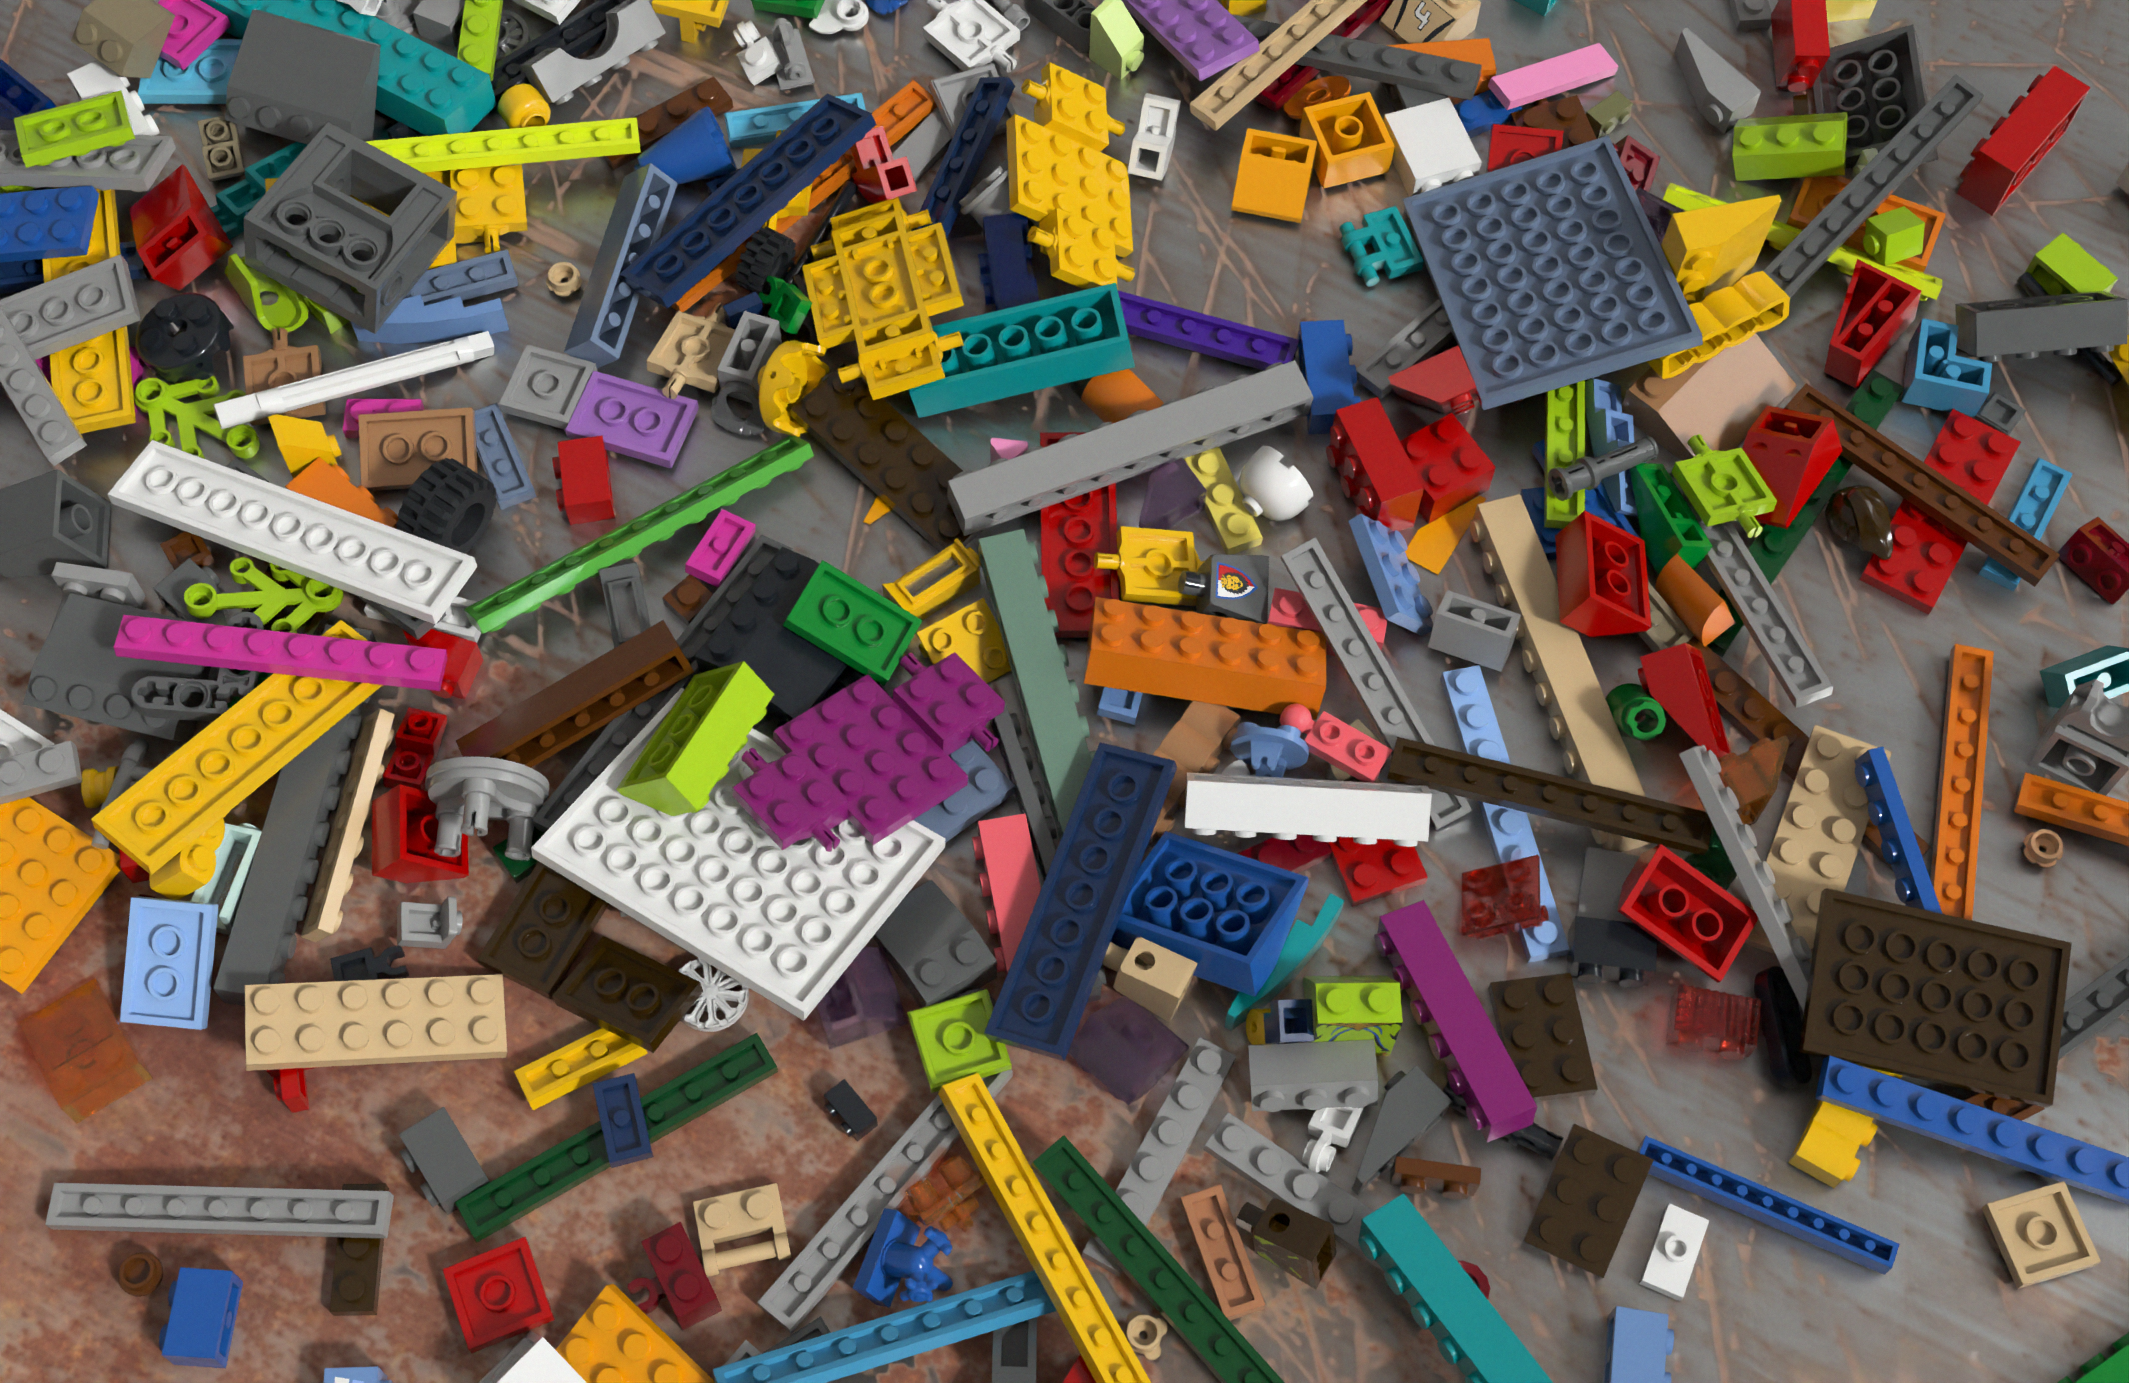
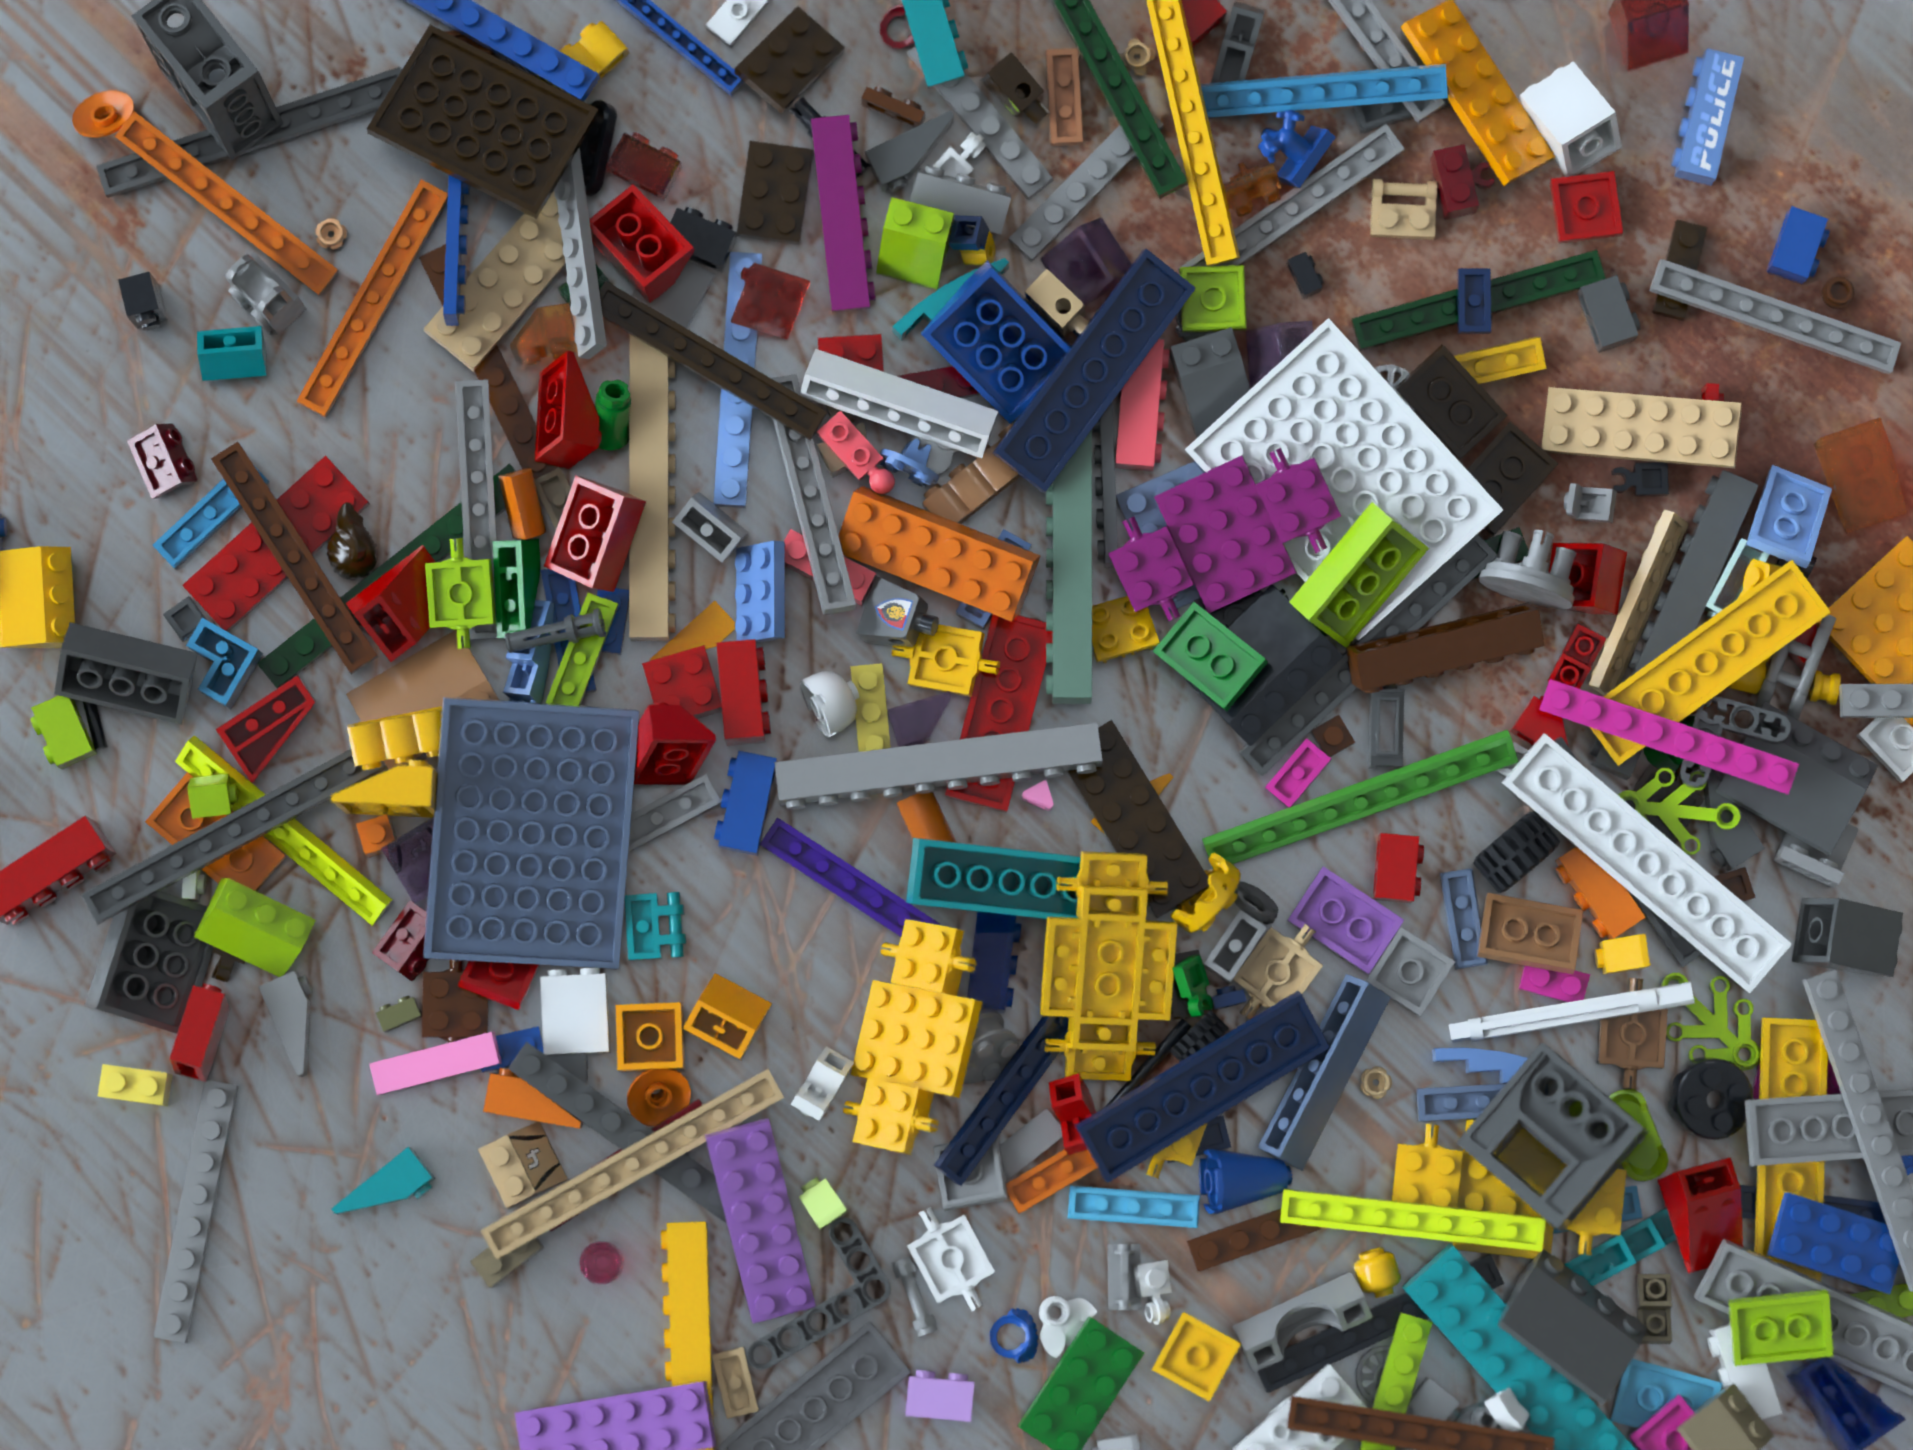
camera: 165 degrees left, 20 degrees up
yellow window [882,538,981,620] -> none

